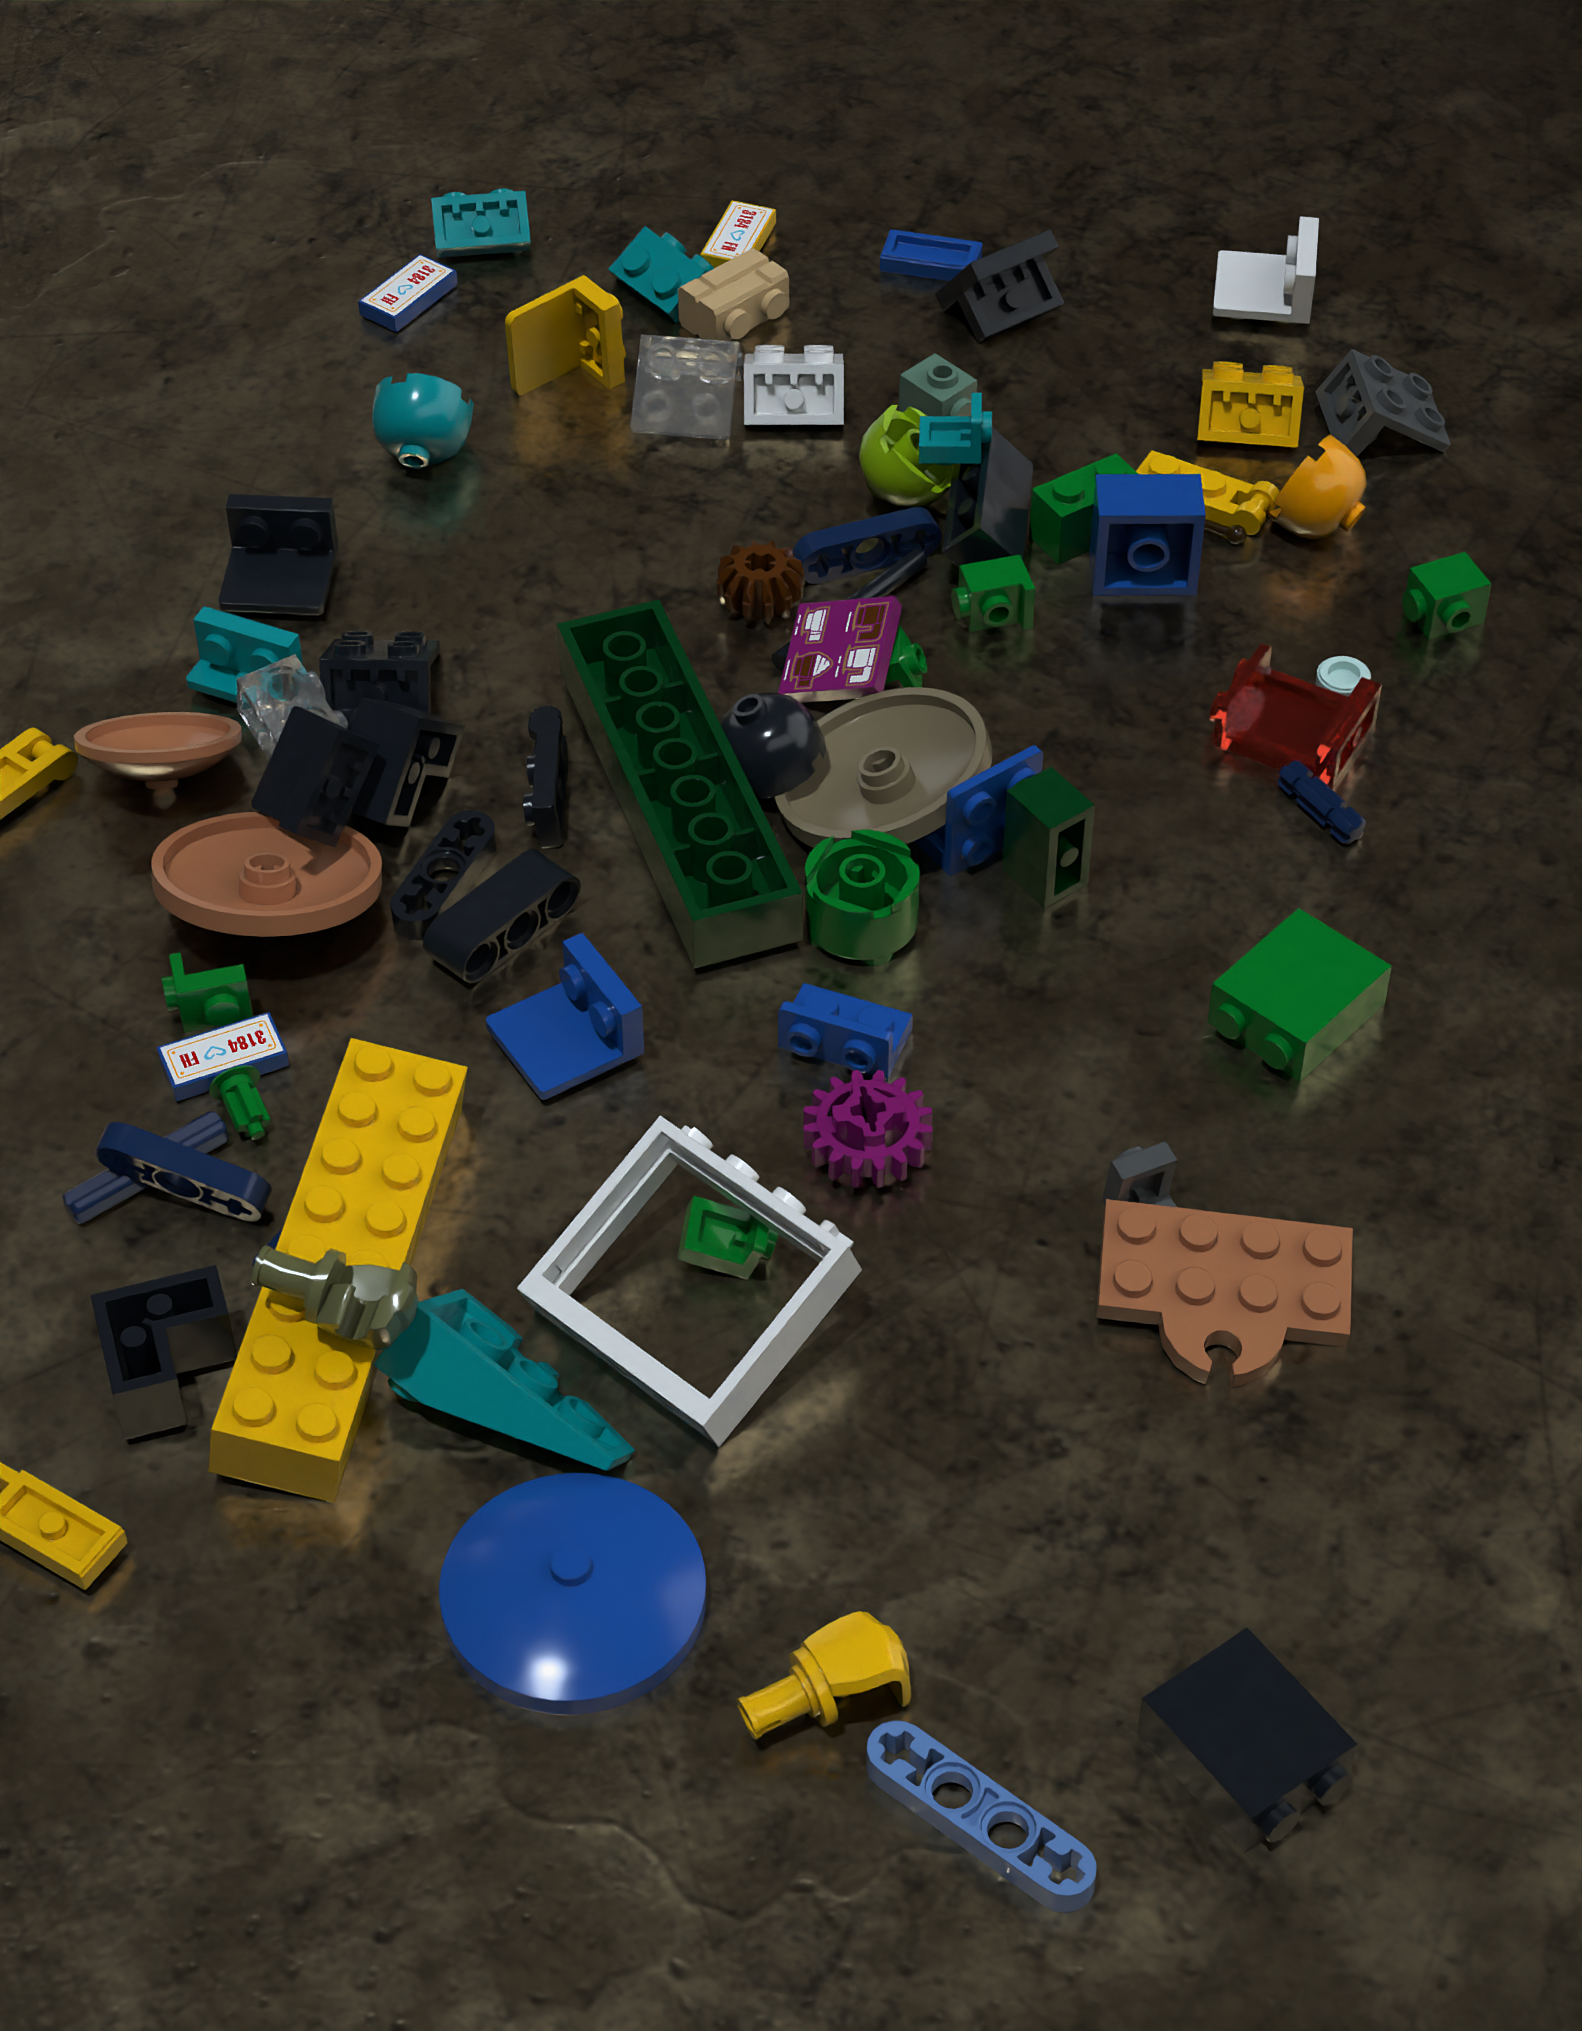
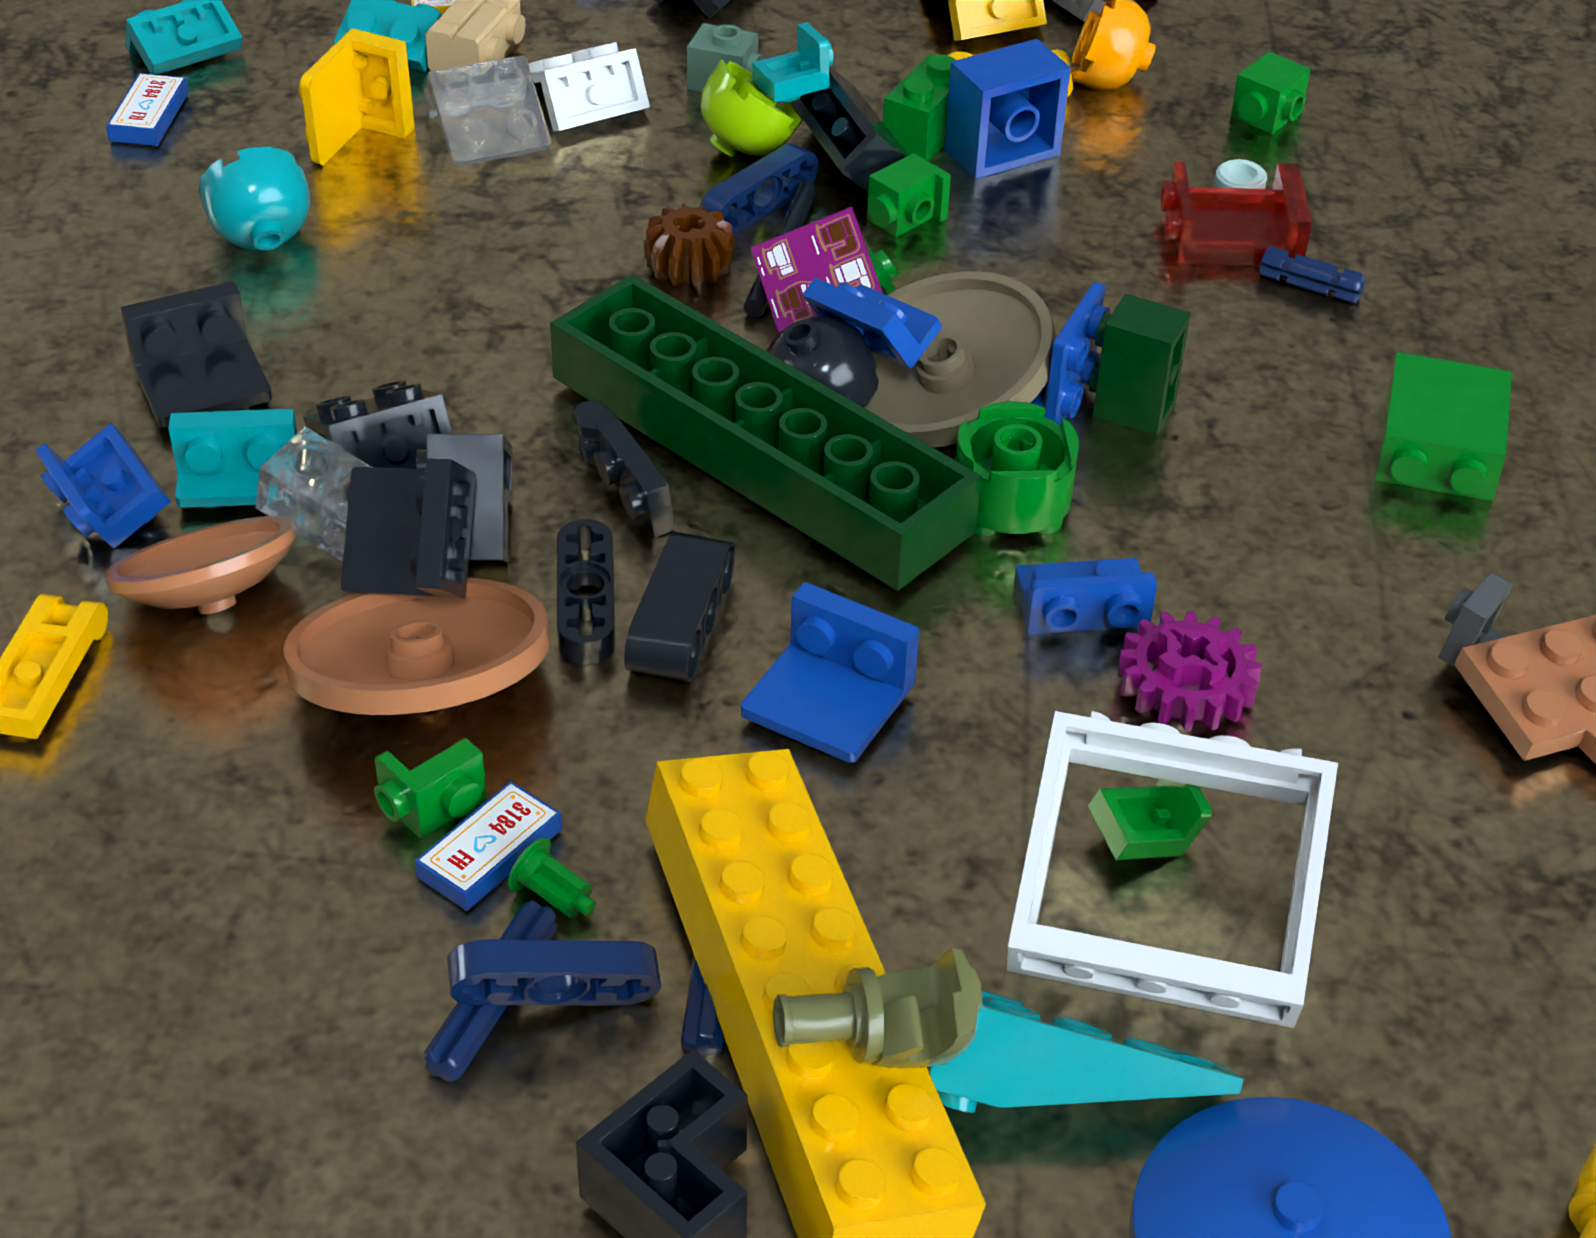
camera: 30 degrees left, 5 degrees down
none -> blue bracket [35,423,171,548]
none -> blue bracket [802,277,942,369]

